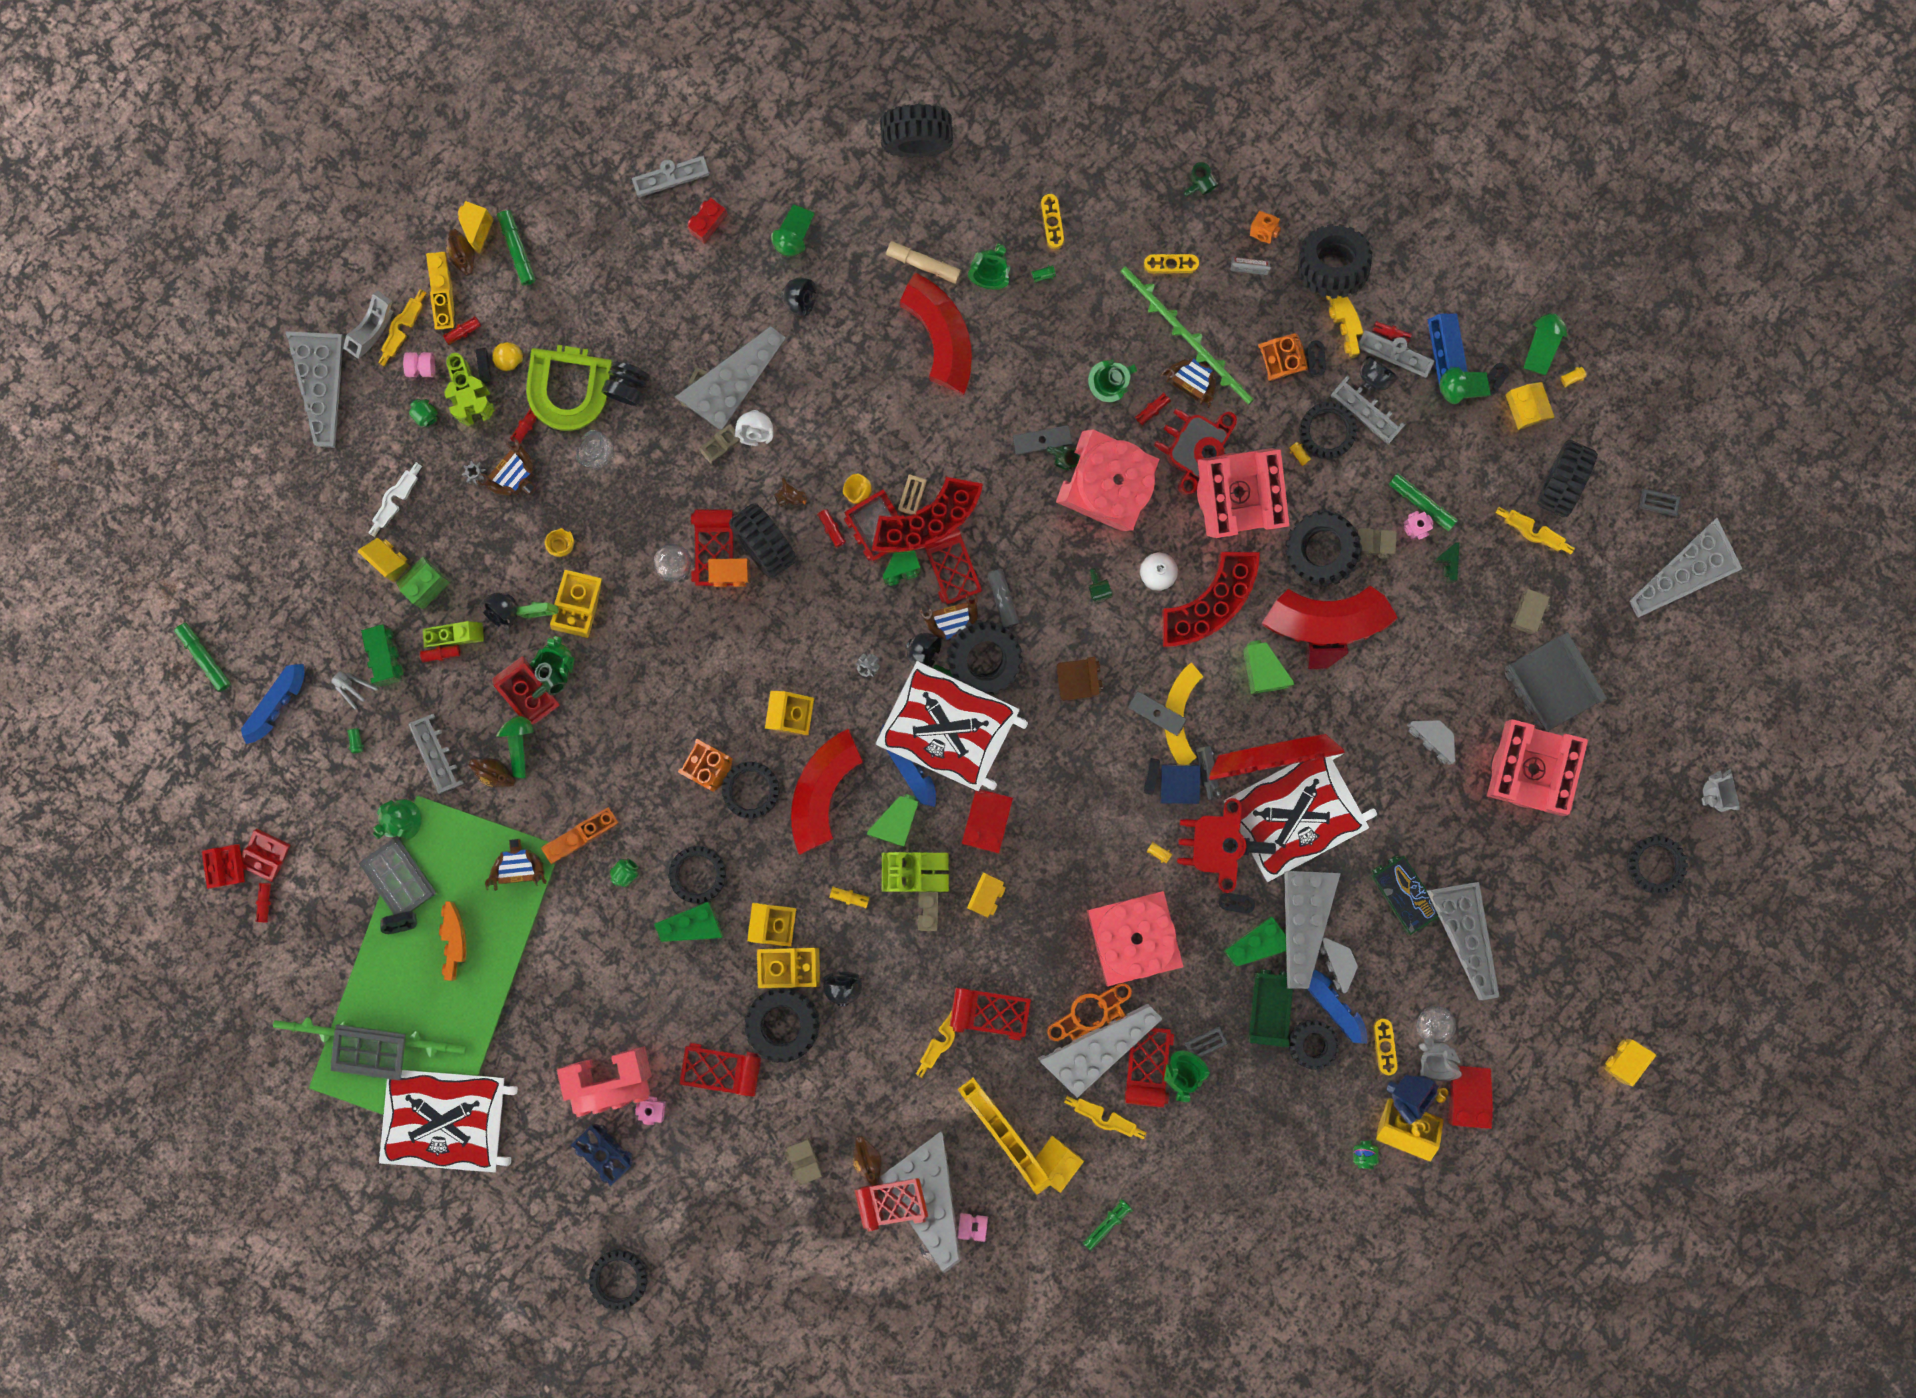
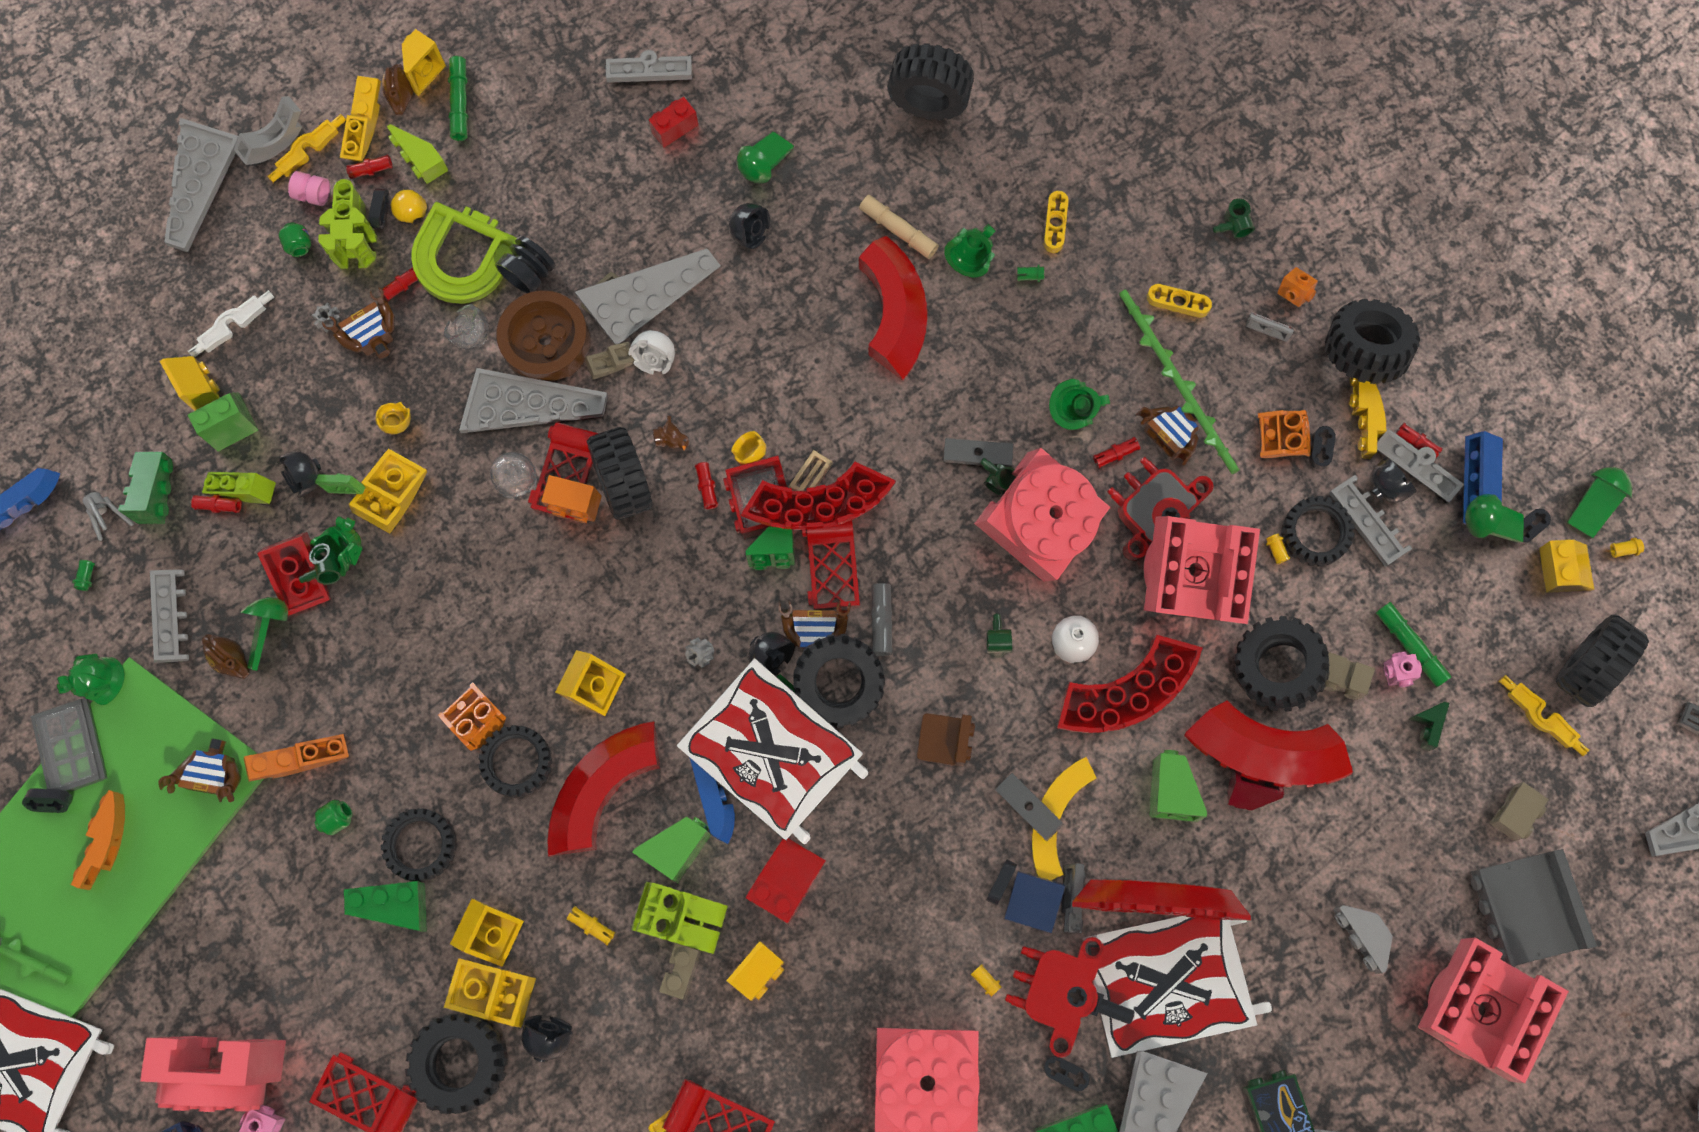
camera: 15 degrees right, 10 degrees down
none -> lime slope [387,124,449,184]
none -> light grey wing [459,368,608,433]
none -> reddish brown brick [496,291,591,383]

